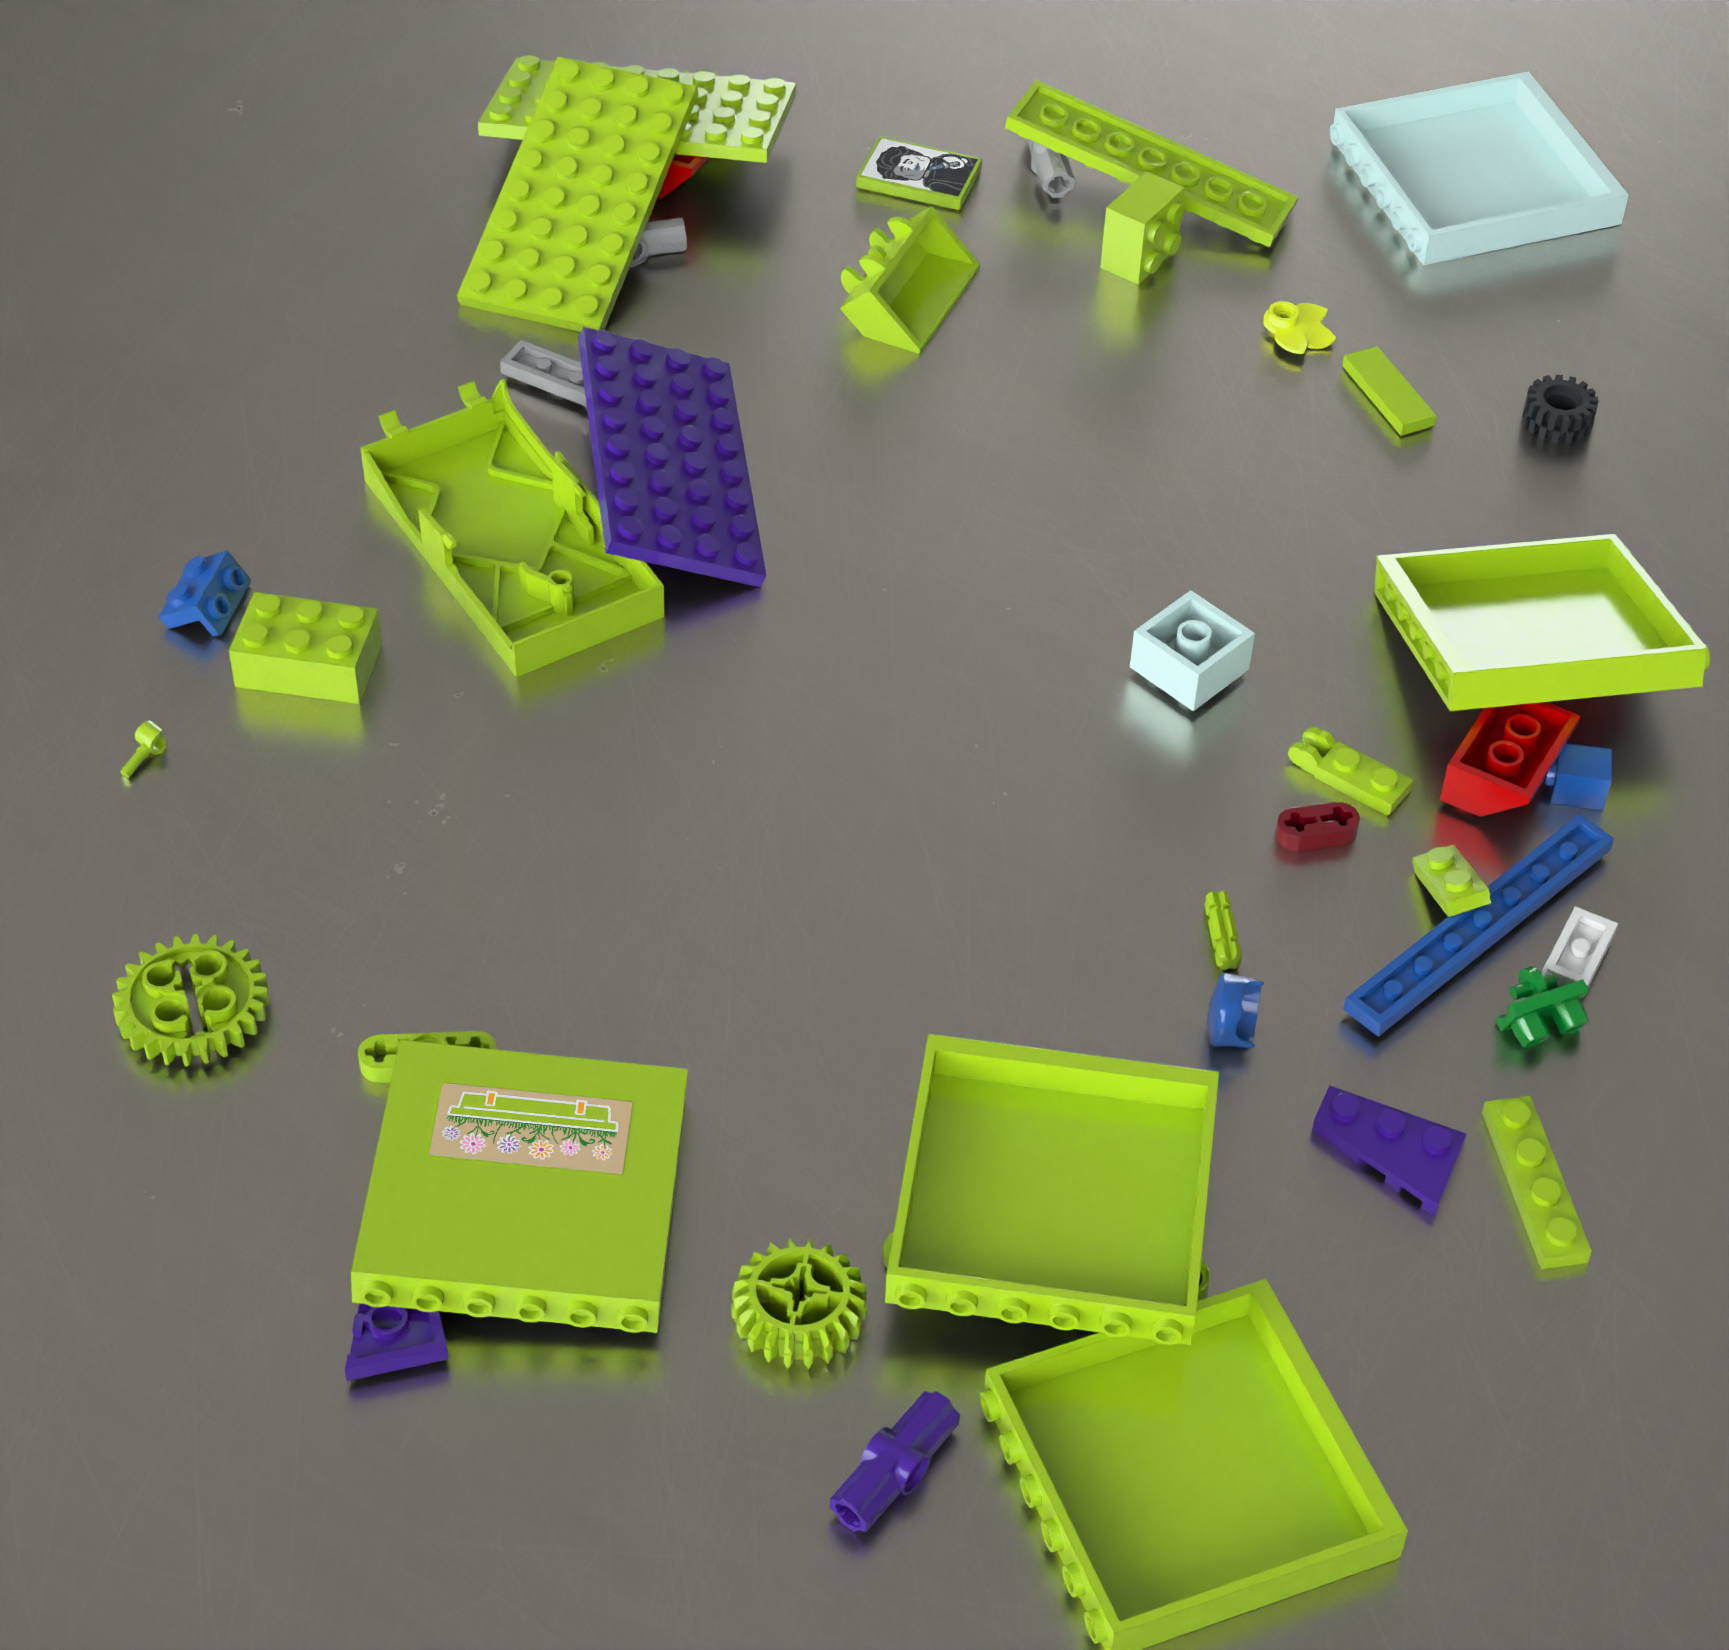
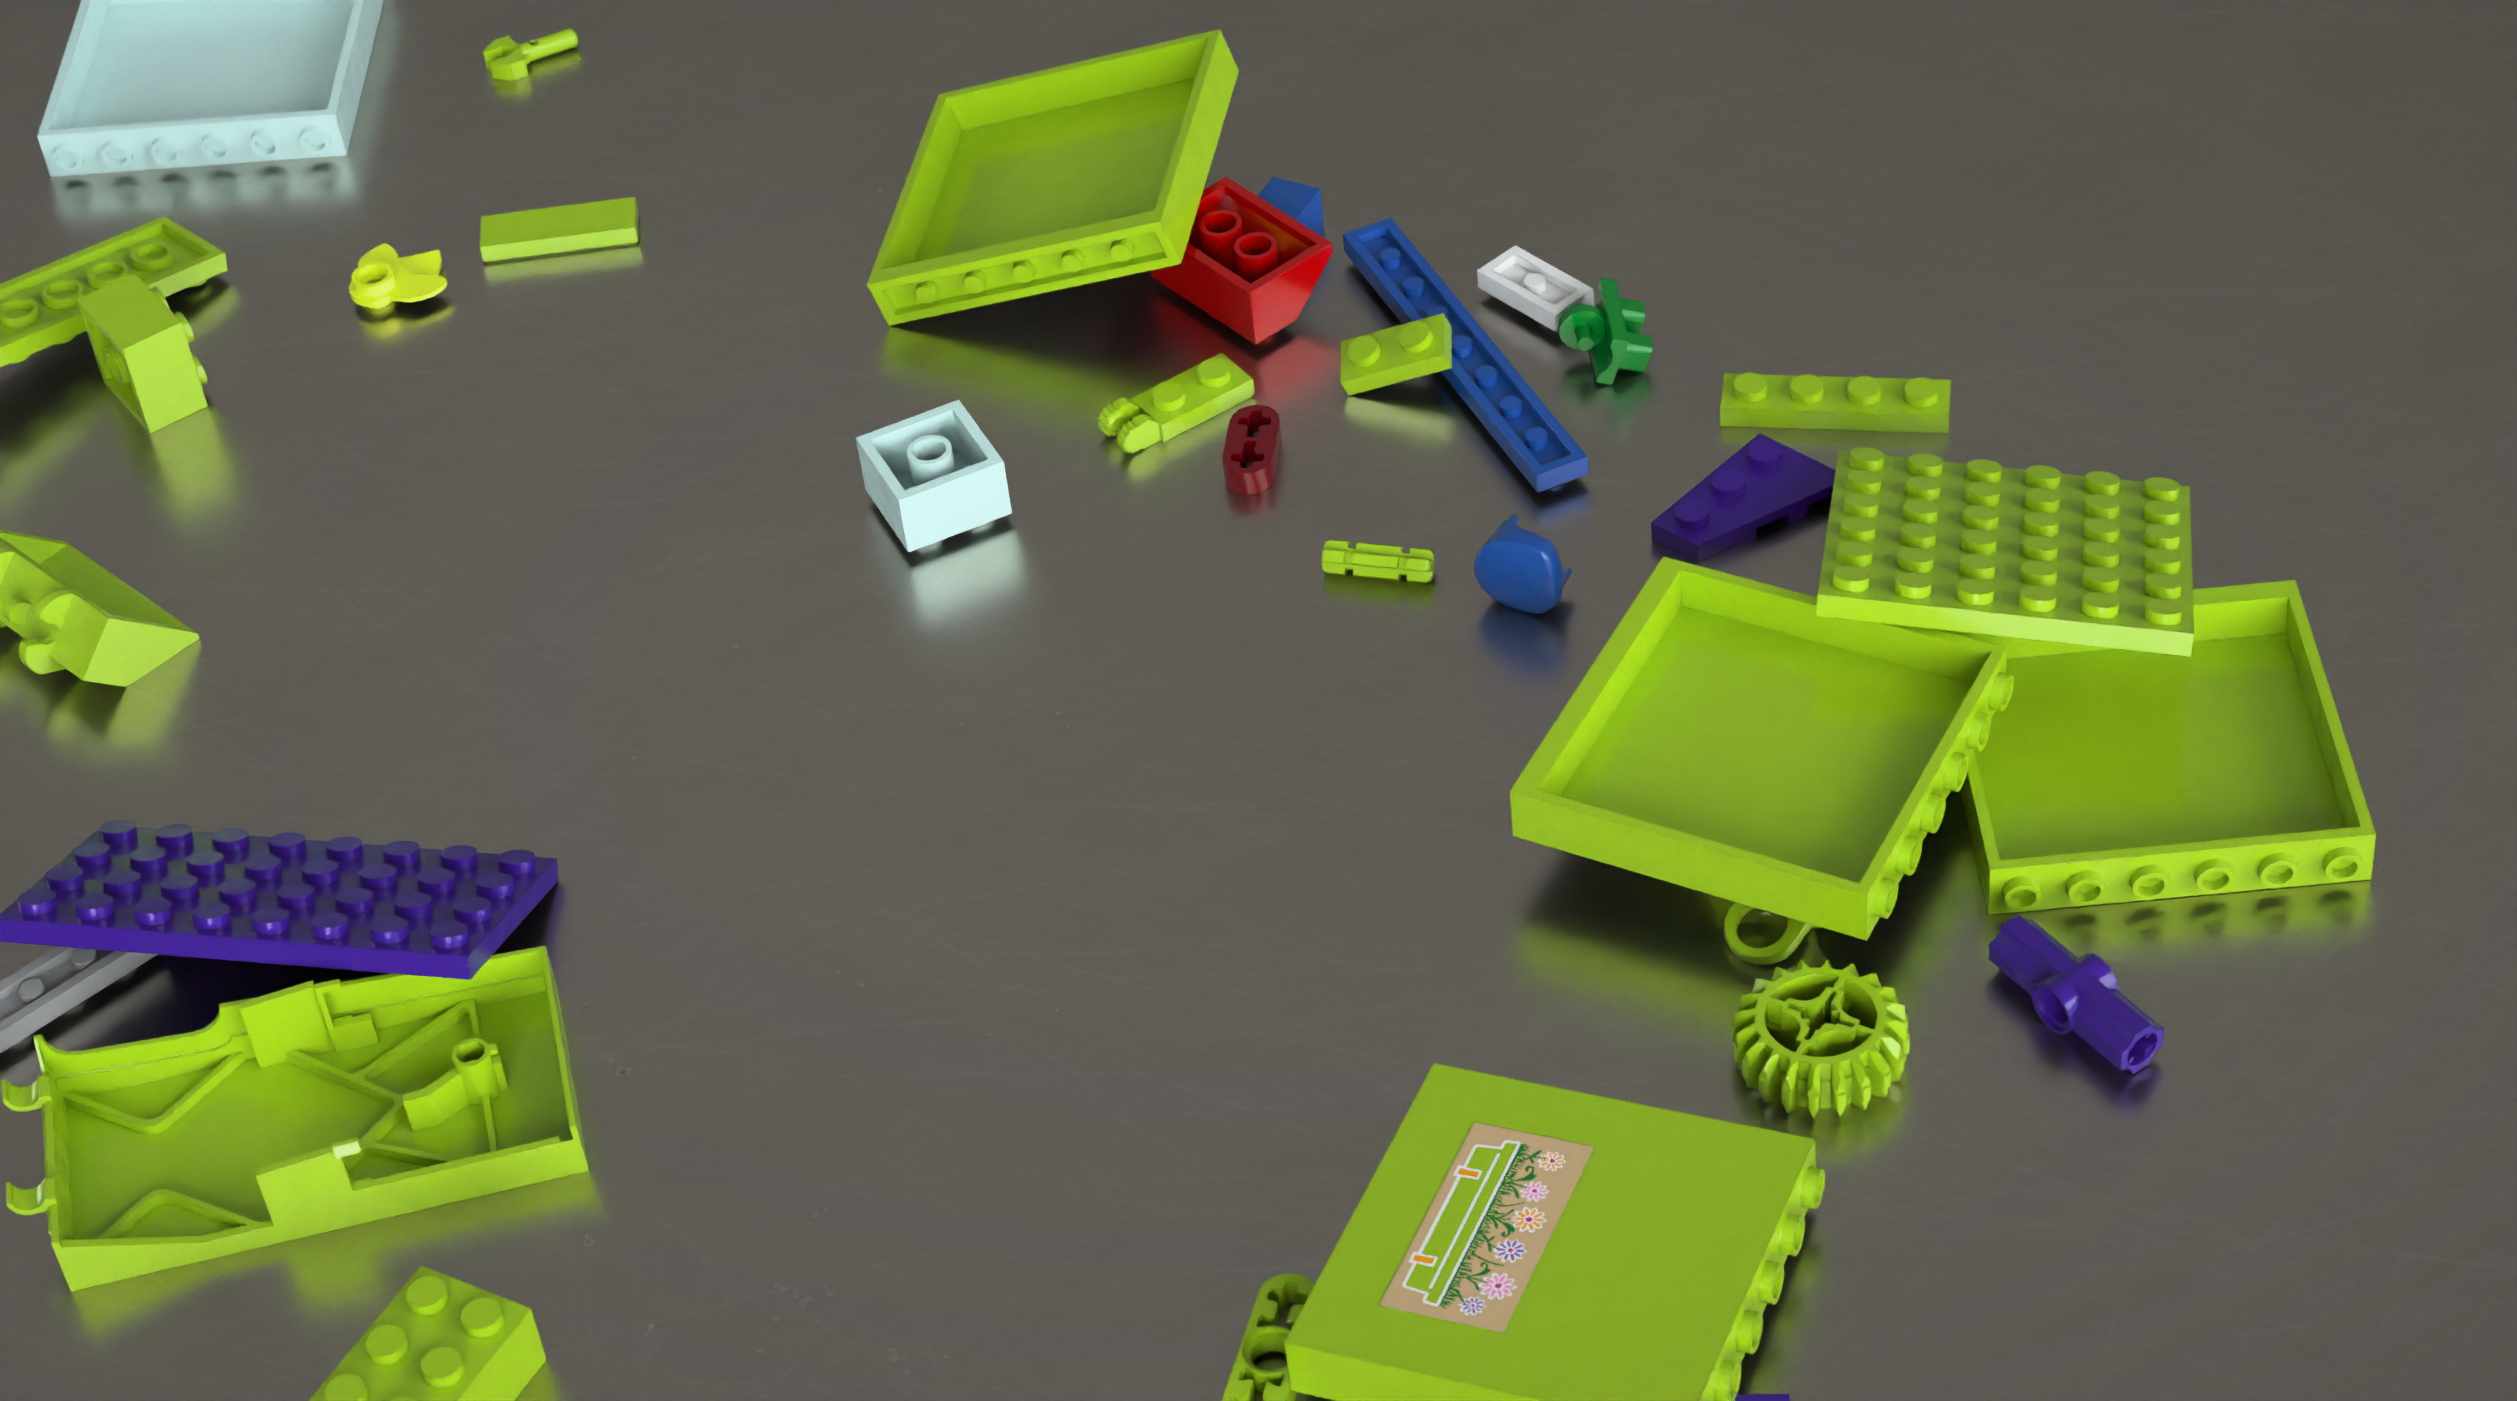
camera: 65 degrees left, 5 degrees down
black tyre [1522,374,1599,444] -> none
none -> lime bar [483,28,578,80]
none -> lime plate [1815,447,2194,657]

